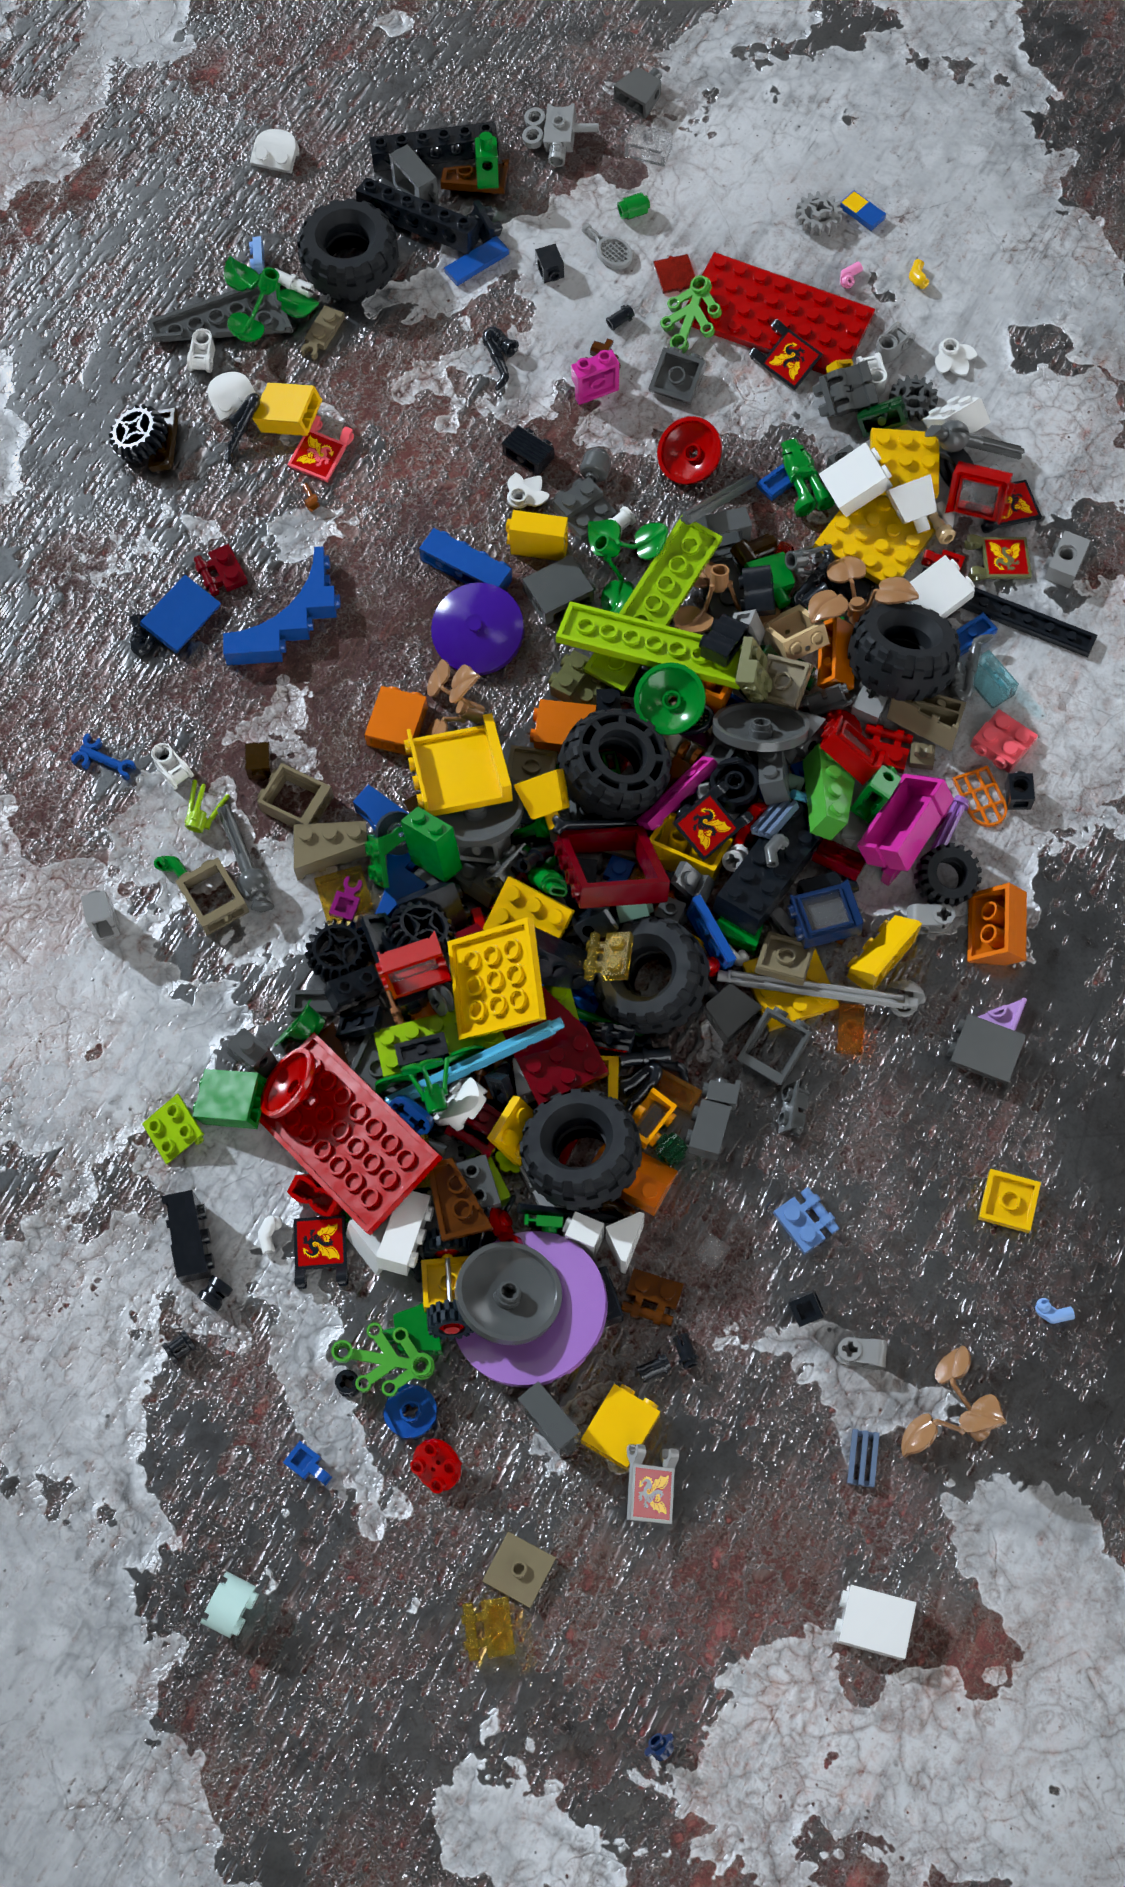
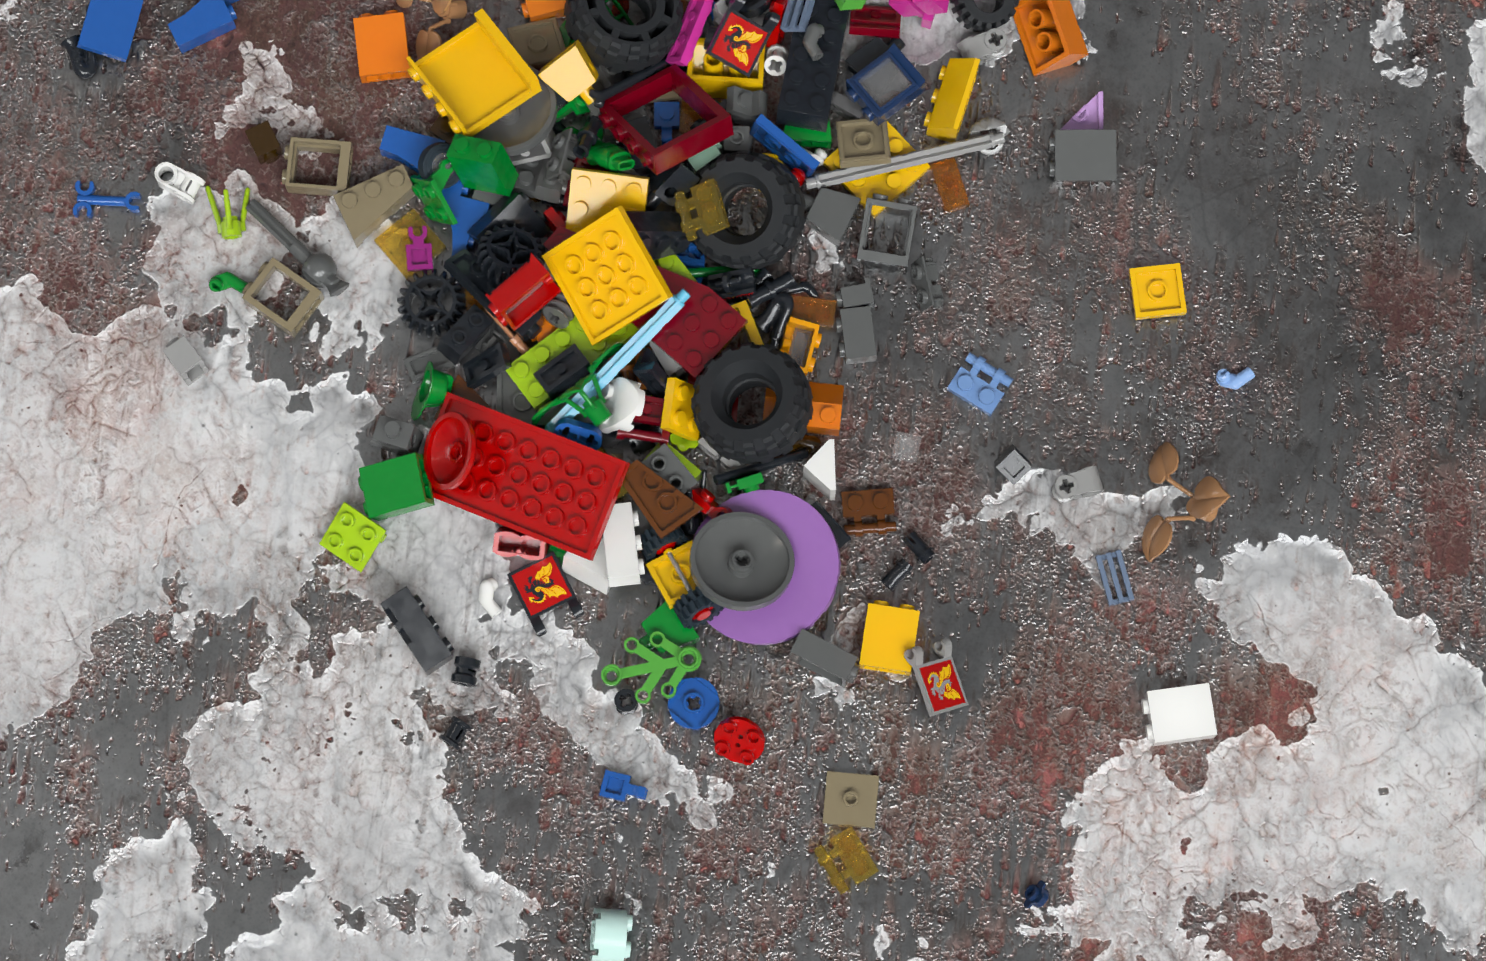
camera: 25 degrees left, 10 degrees up
white brick [562,1211,604,1259] -> none
clear green gear [654,1132,688,1166] -> none

